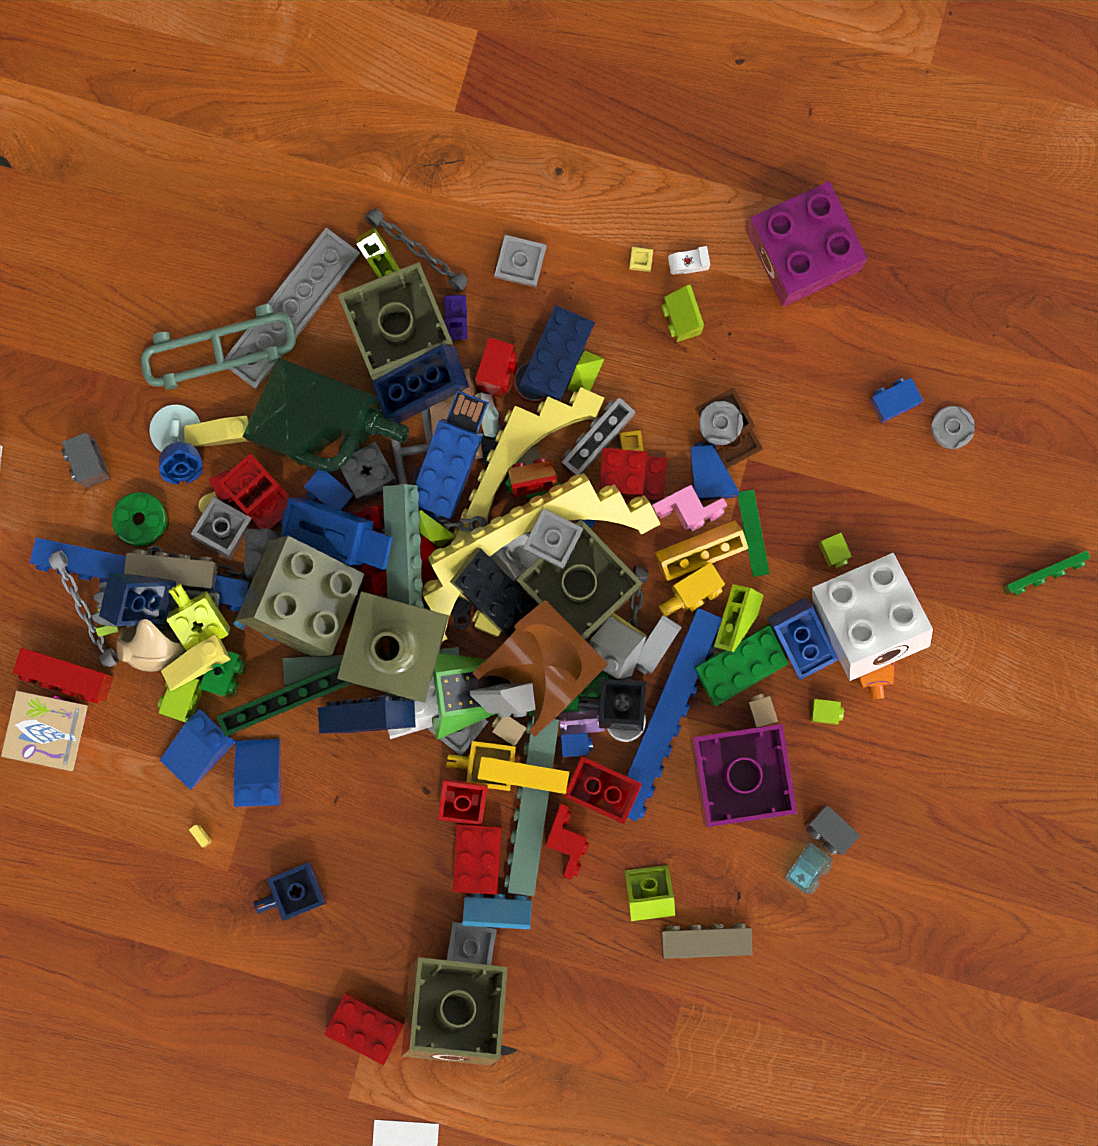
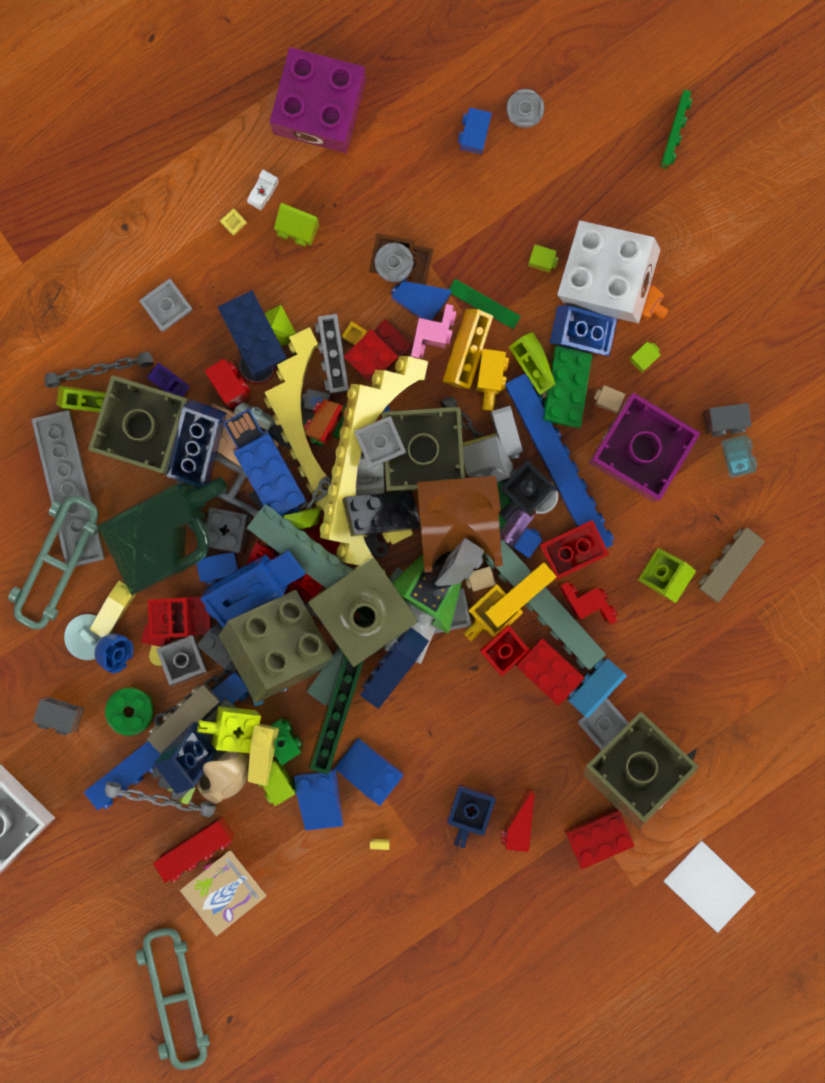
camera: 50 degrees left, 5 degrees up
none -> dark grey brick [301,389,331,411]
none -> red slope [501,788,535,852]

